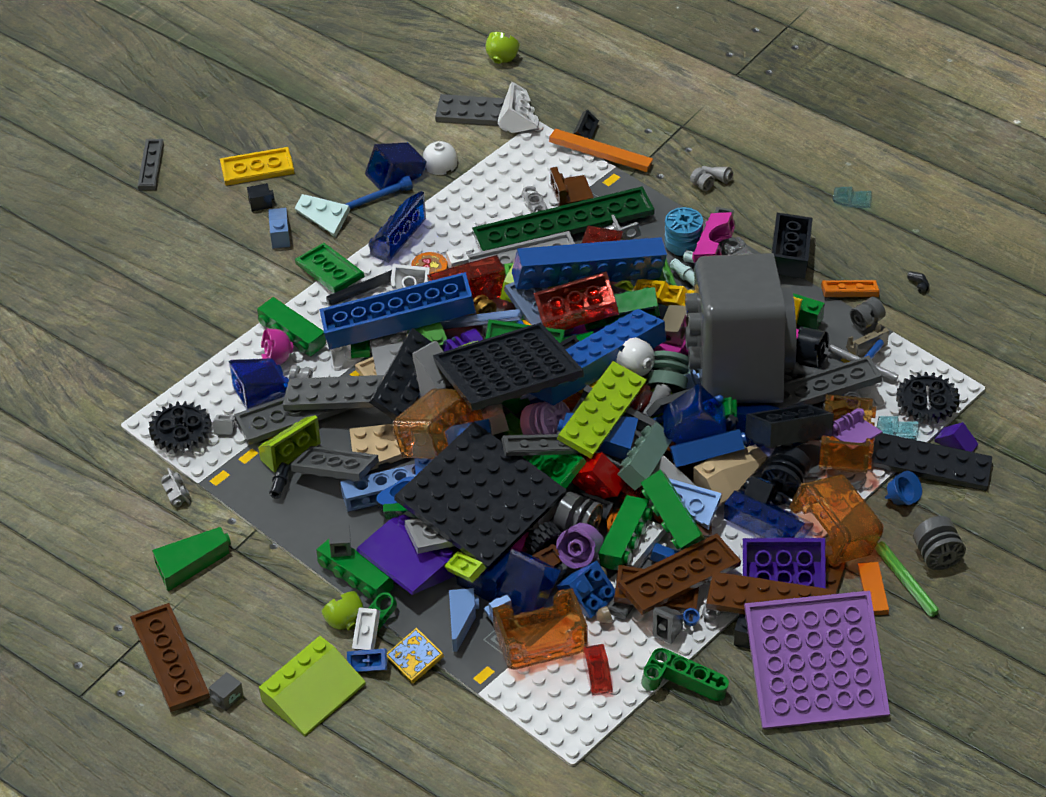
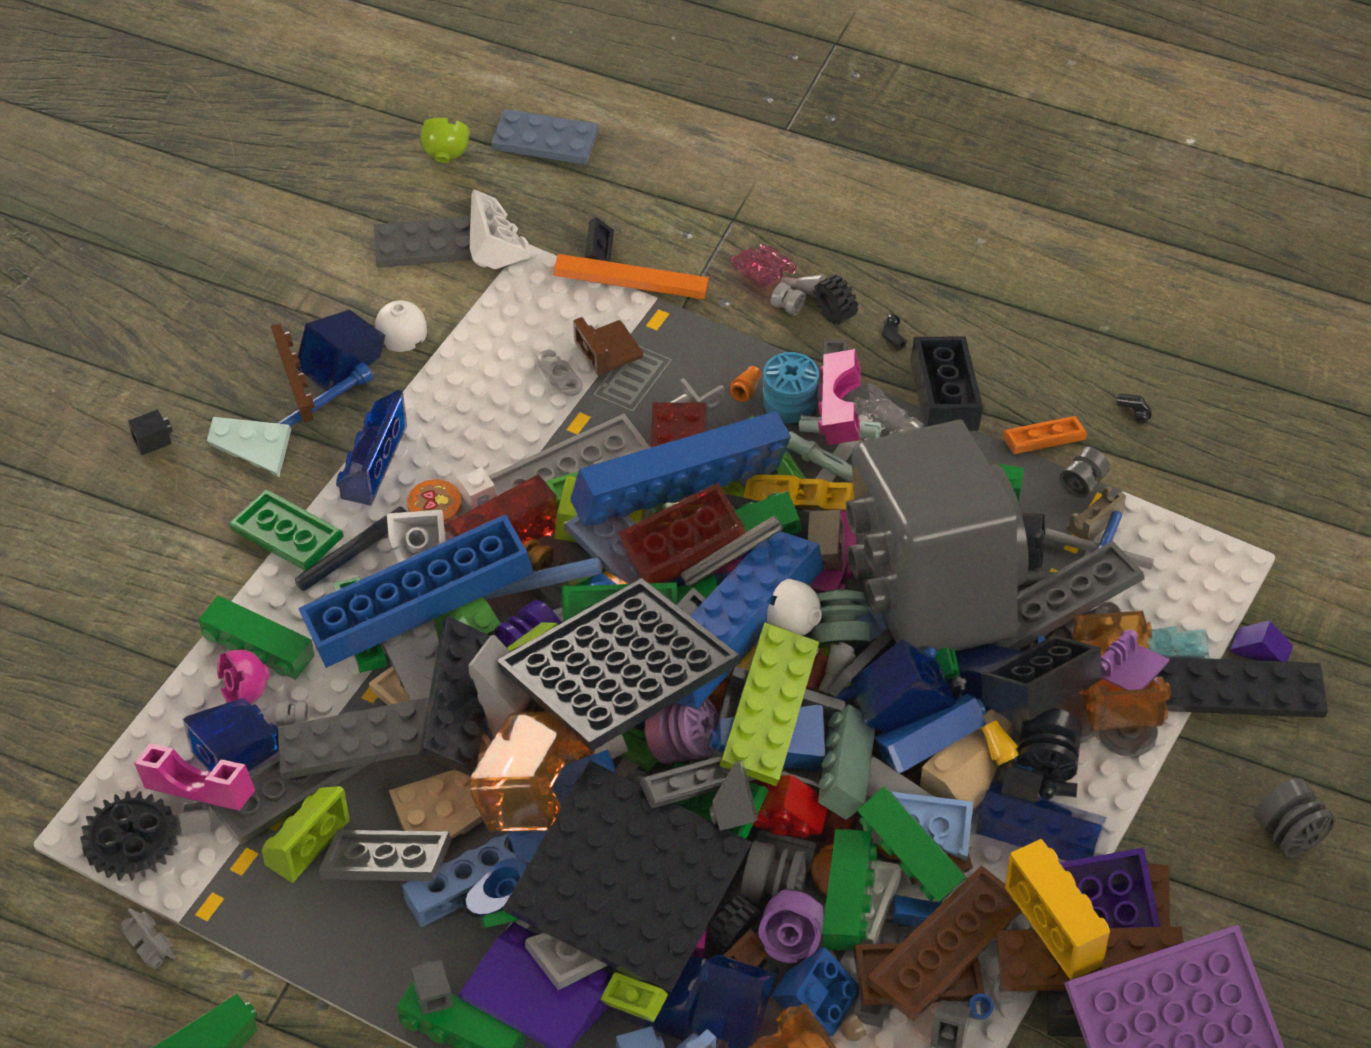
camera: 15 degrees left, 5 degrees up
yellow tile [220,147,295,186] -> none
medium blue slope [269,208,290,249] -> none
black axle [269,462,290,499] -> none
dark green plate [472,186,655,252] -> none
clear orange windscreen [789,474,884,565] -> none
clear light blue slope [833,186,872,208] -> none
orange tile [858,562,889,615] -> none
bright green axle [875,541,939,617] -> none
blue piece [885,471,922,505] -> none
black gear [896,372,960,424] -> none
none -> dark pink arch [134,743,255,811]
none -> reddish brown wing [271,323,315,423]
none -> sand blue plate [491,109,599,165]
none -> dark grey axle [681,516,783,587]
none -> dark grey slope [709,760,758,831]
none -> orange cone [730,366,762,402]
none -> clear pink plate [731,244,797,287]
none -> black tyre [813,274,858,325]
none -> black arm [882,314,907,350]
none -> yellow cone [982,720,1019,766]
none -> yellow brick [1005,839,1110,980]

